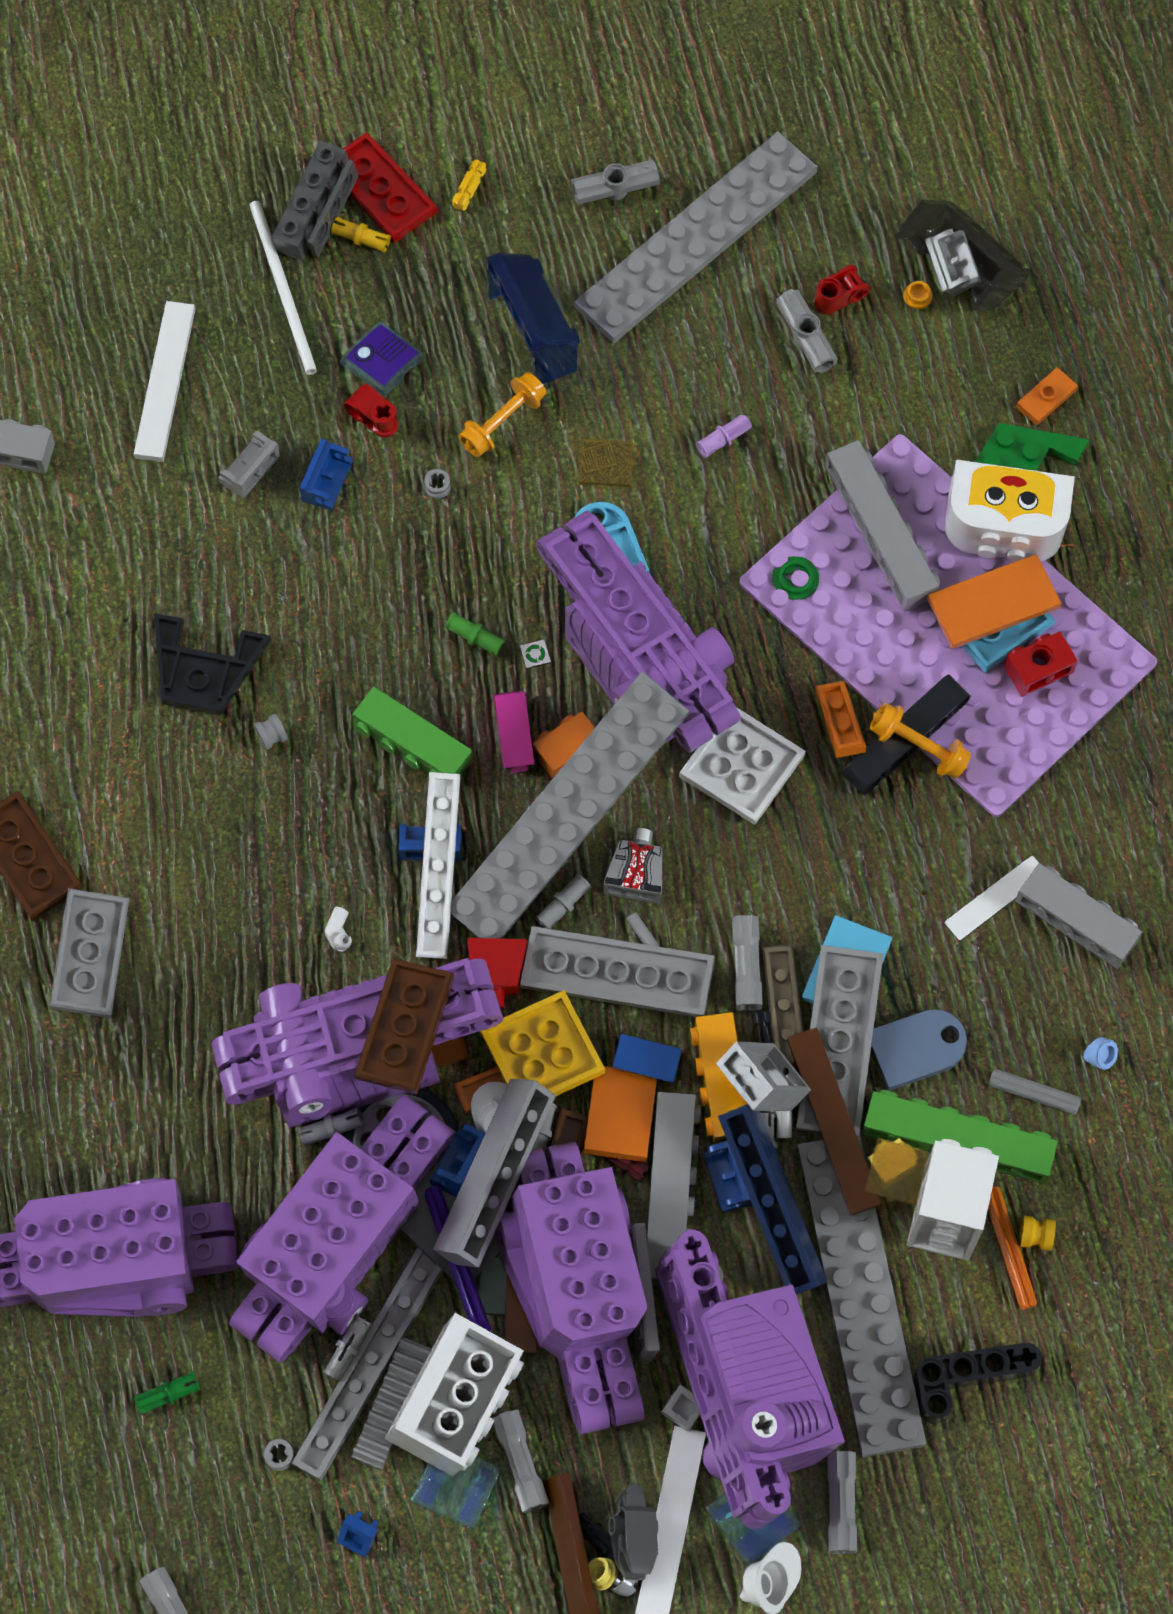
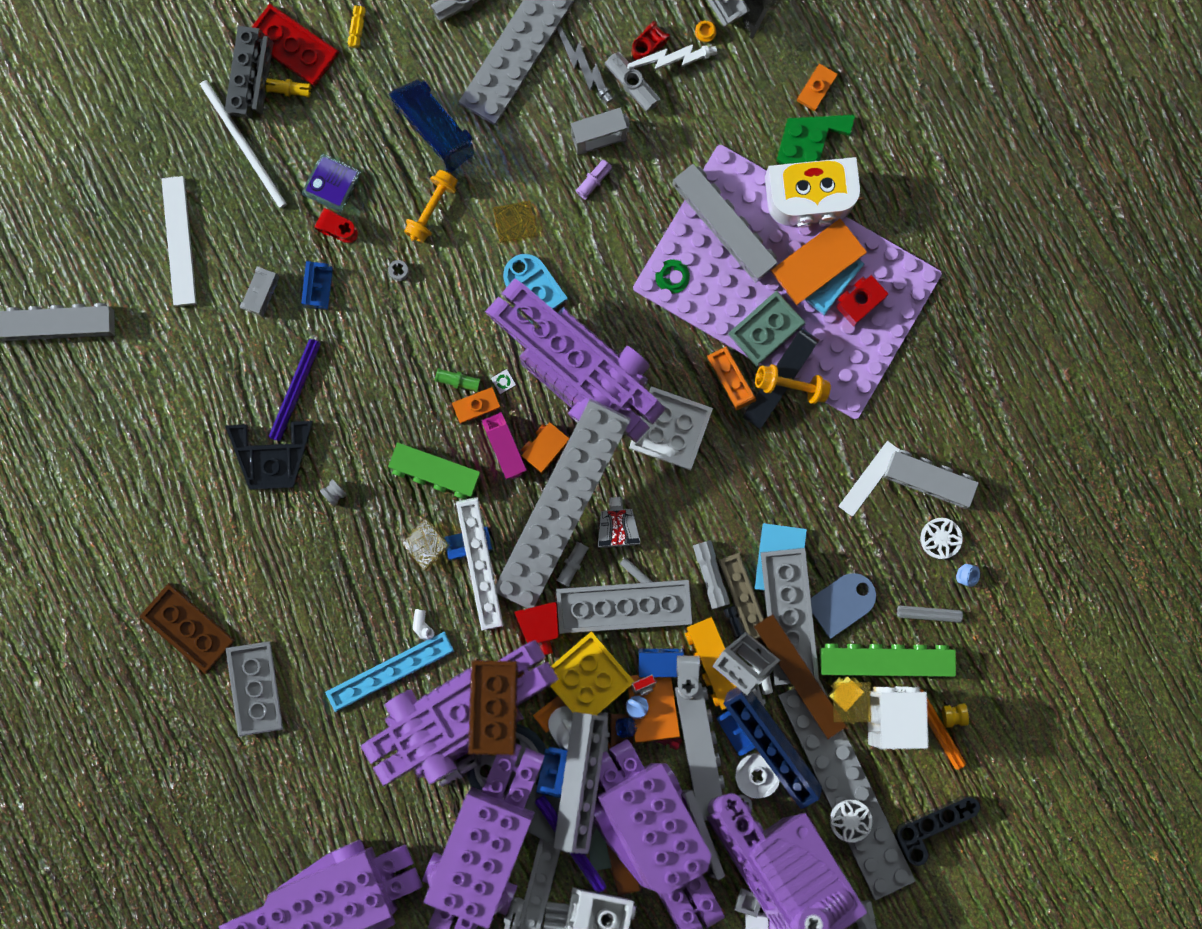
camera: 15 degrees left, 15 degrees up
none -> dark purple axle [269,339,320,441]
none -> medium azure tile [325,632,454,712]
none -> clear yellow piece [401,518,450,571]
none -> orange plate [452,387,501,424]
none -> flat silver piece [557,26,614,104]
none -> light grey window [571,107,630,155]
none -> clear blue bush [615,717,637,738]
none -> light blue tile [626,696,649,719]
none -> white piece [627,44,717,71]
none -> plate [631,675,656,696]
none -> light grey piece [677,656,700,700]
none -> sand green tile [728,291,806,367]
none -> white plate [735,753,780,798]
none -> white wheel [830,799,873,843]
none -> white wheel [920,518,962,559]

